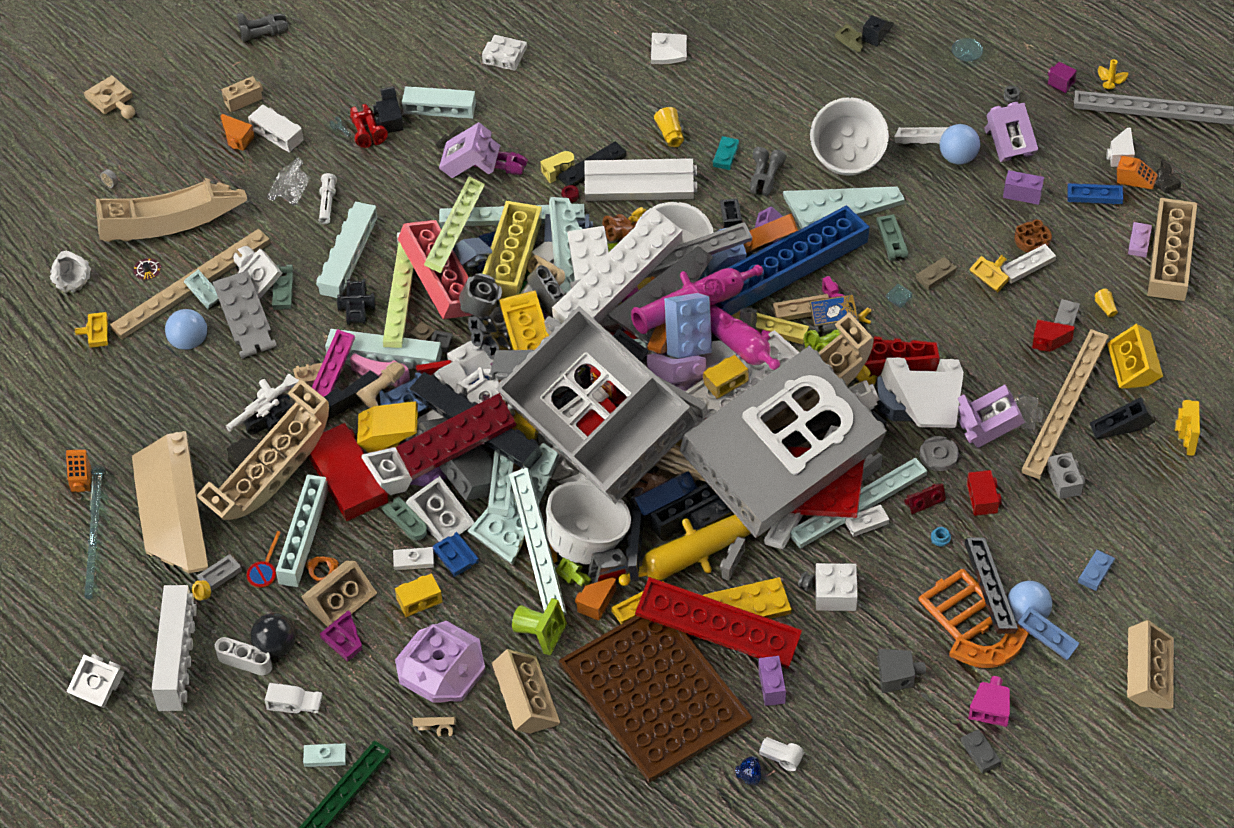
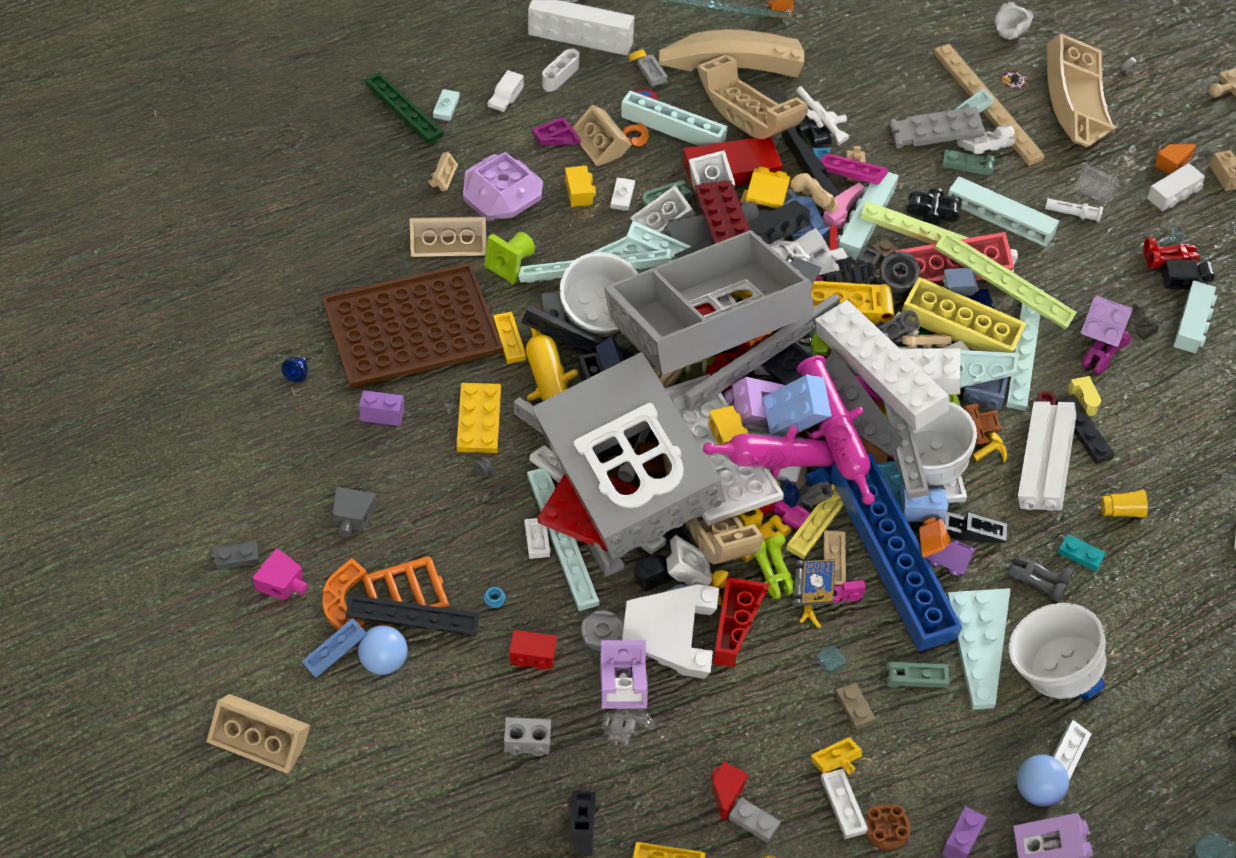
camera: 100 degrees right, 0 degrees up
yellow plate [75,312,108,348] -> none
light blue piece [165,309,207,349] -> none
black piece [250,613,296,659] -> none
blue plate [433,532,479,577] -> none
orange slope [575,578,616,621] -> none
red plate [635,577,802,669] -> none
white piece [759,737,805,771] -> none
white brick [815,563,857,611] -> none
dark red hinge [904,483,946,514] -> none
tan plate [1021,329,1109,480] -> none
medium blue plate [1078,550,1115,591] -> none

